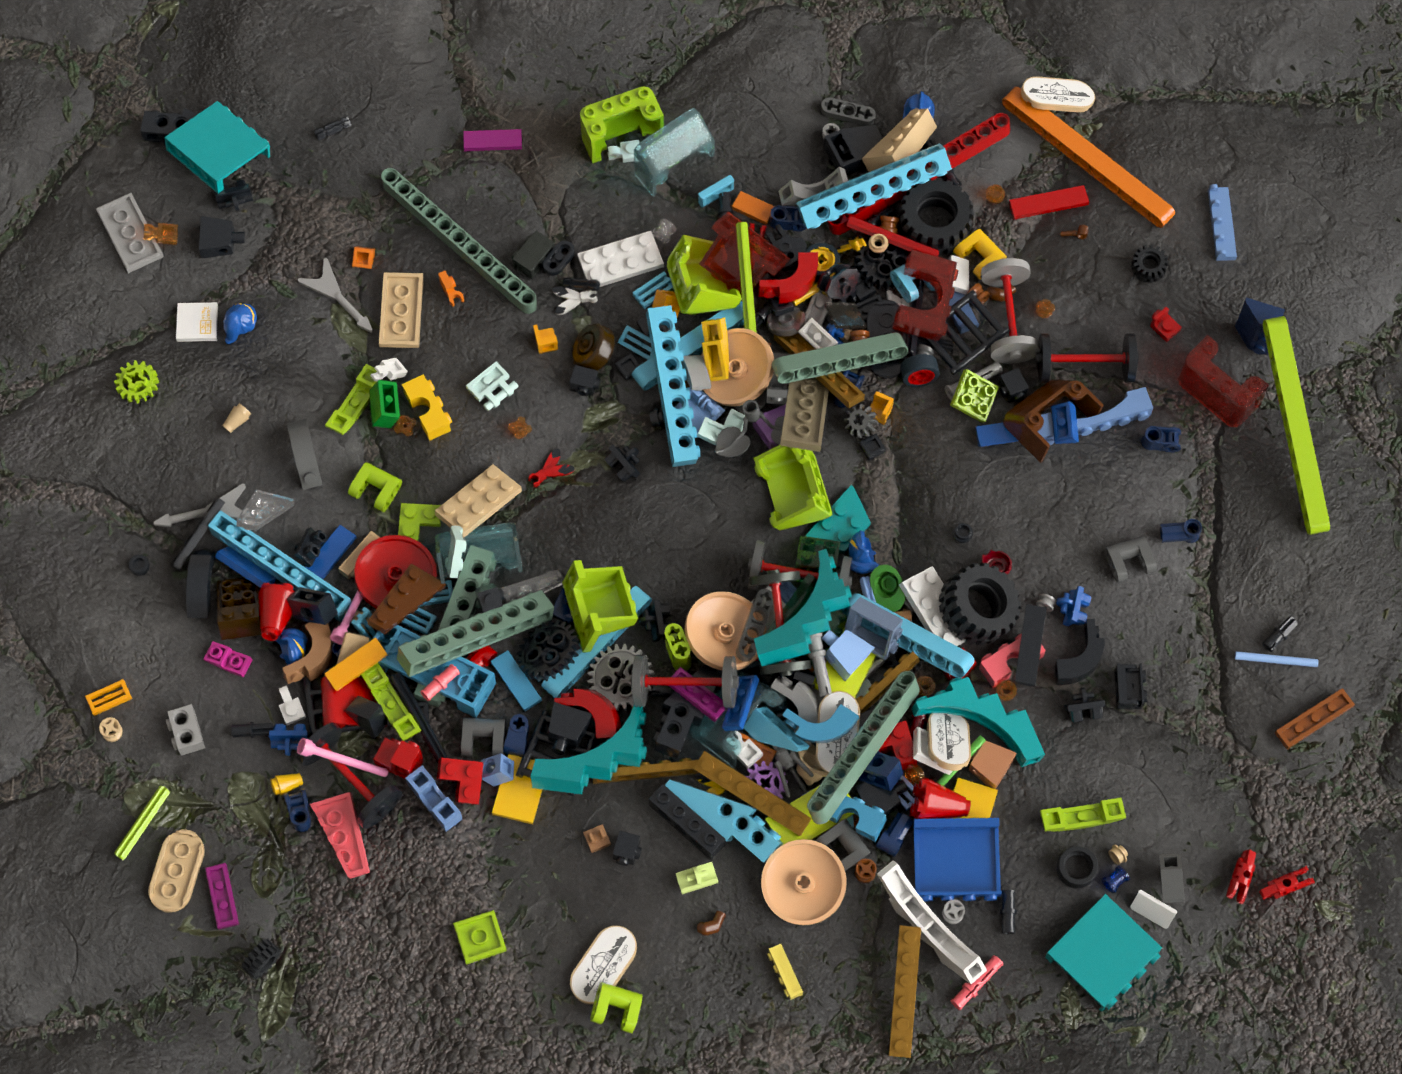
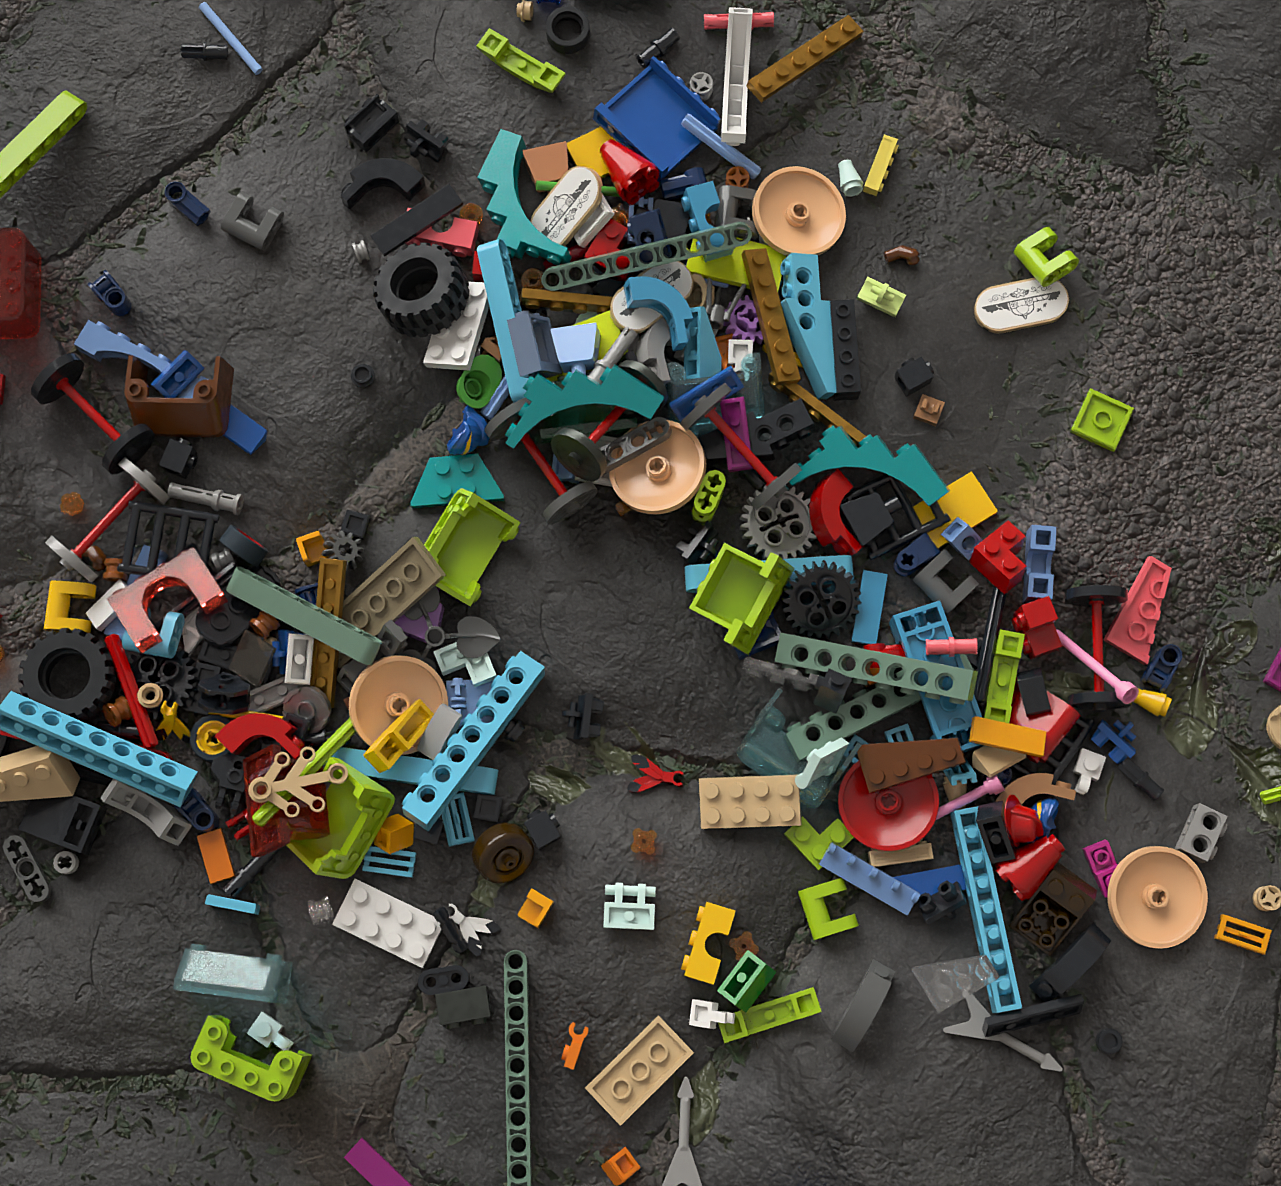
camera: 135 degrees left, 10 degrees up
blue tile [215,546,276,588] -> none
tan cone [222,403,251,433] -> none
clear green slope [795,536,840,584] -> none
lime tile [950,369,999,423] -> none
dark red hair [981,550,1012,575] -> none
blue hips [1056,586,1091,626] -> none
none -> tan plant [248,747,348,818]
none -> light blue axle [681,114,761,179]
none -> medium blue hinge [819,842,920,915]
none -> light aqua cone [838,160,863,197]
none -> red piece [1004,795,1044,847]
none -> light nougat dish [1107,846,1208,948]

